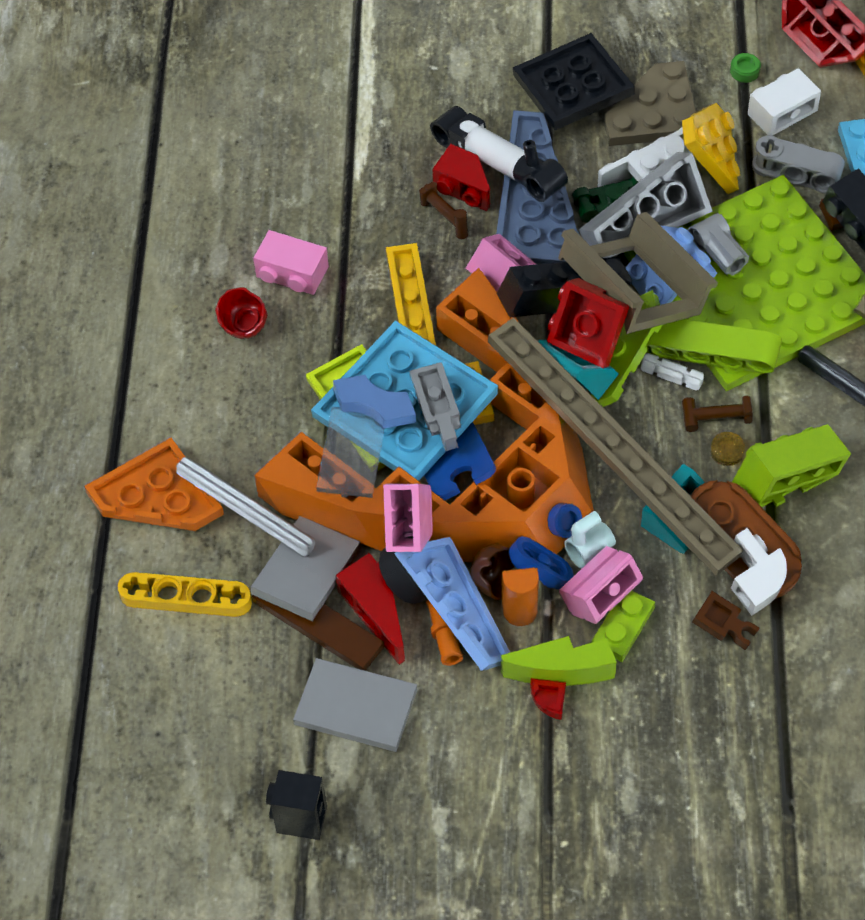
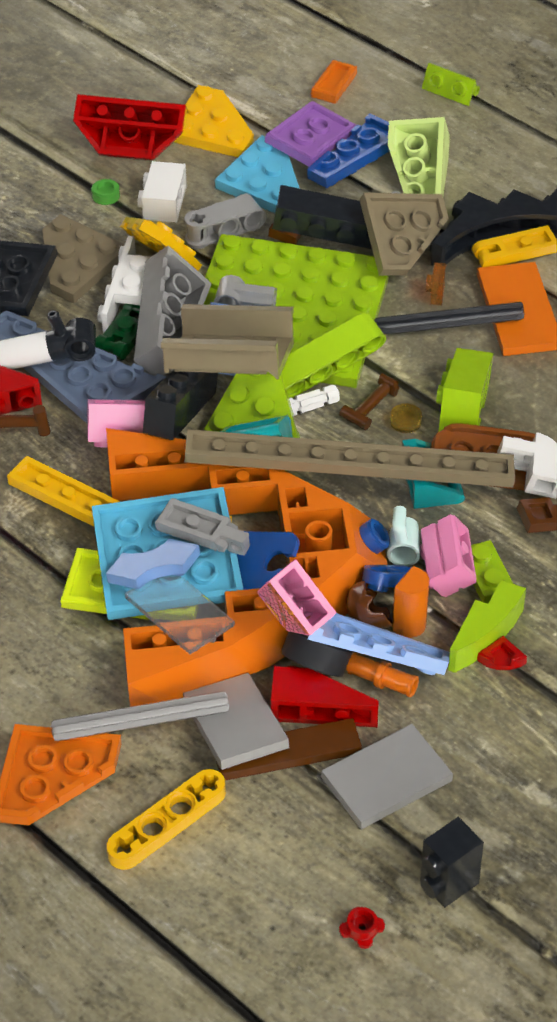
camera: 50 degrees left, 10 degrees down
red plate [547,278,630,369] -> none
none -> red plate [339,907,385,949]

